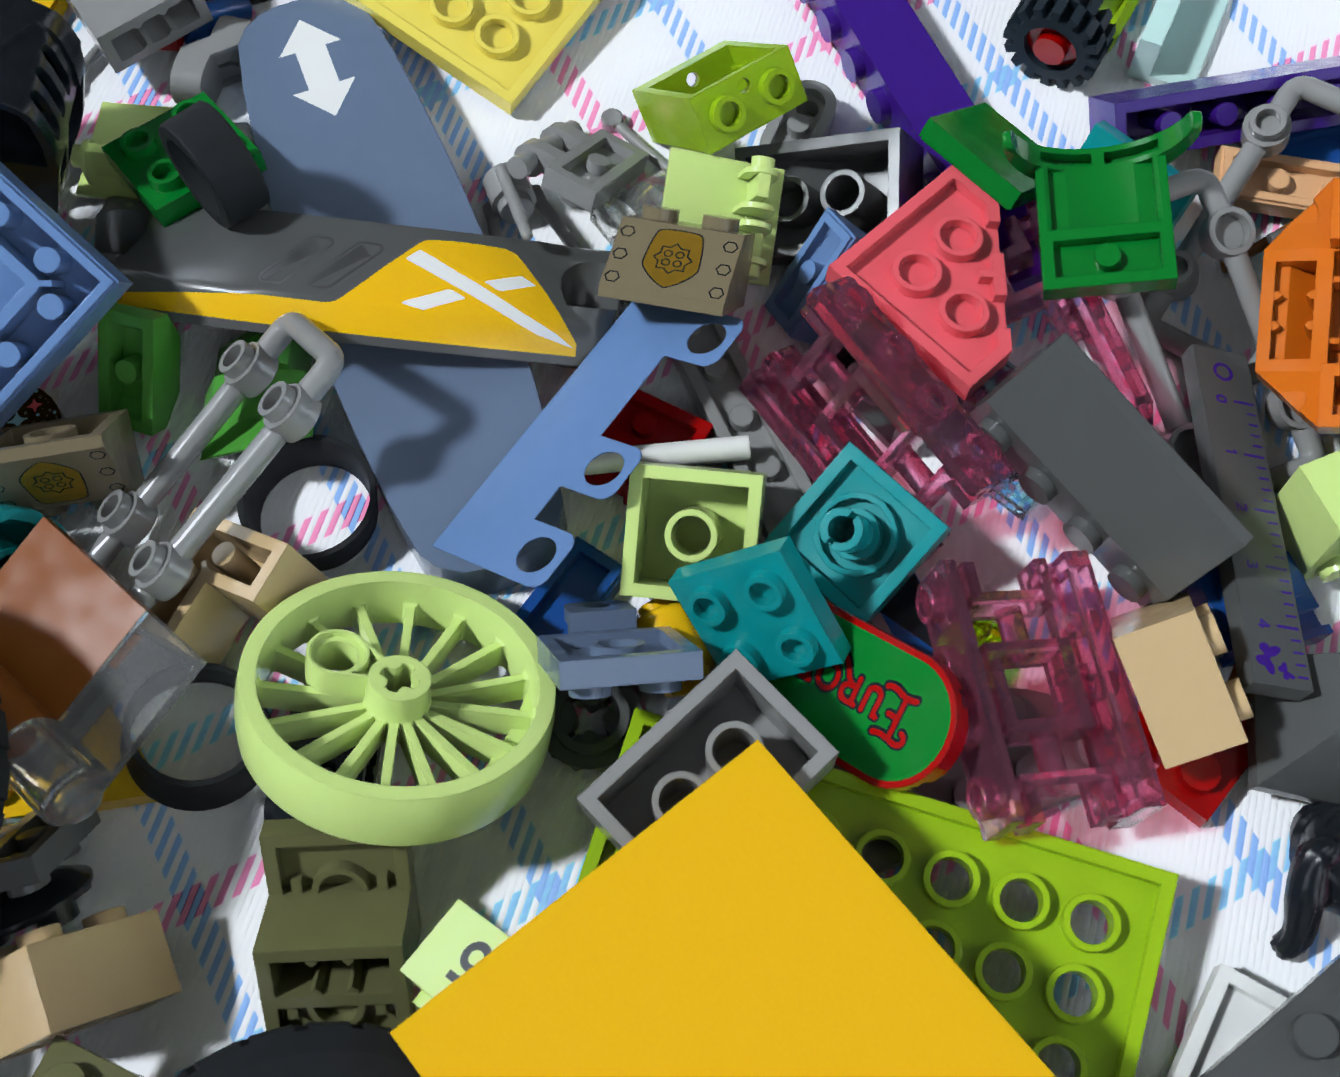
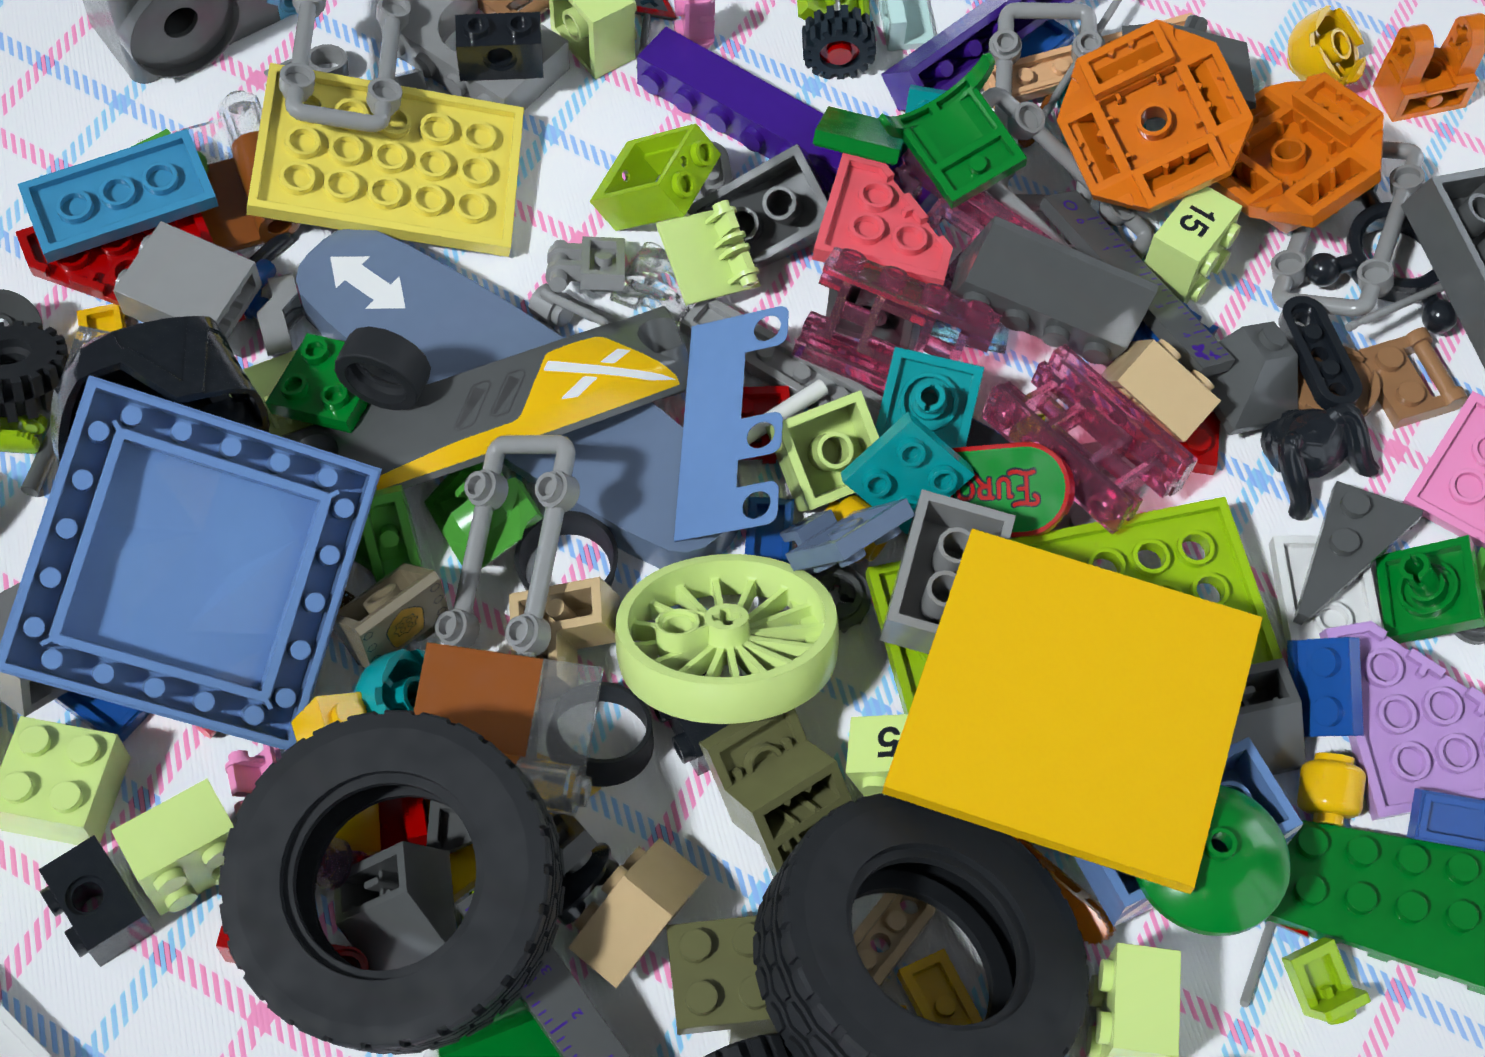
camera: 35 degrees left, 5 degrees down
dark tan slope [598,205,755,317] -> none
light grey hinge [601,108,668,180] -> none
medium blue slope [764,207,867,347] -> none

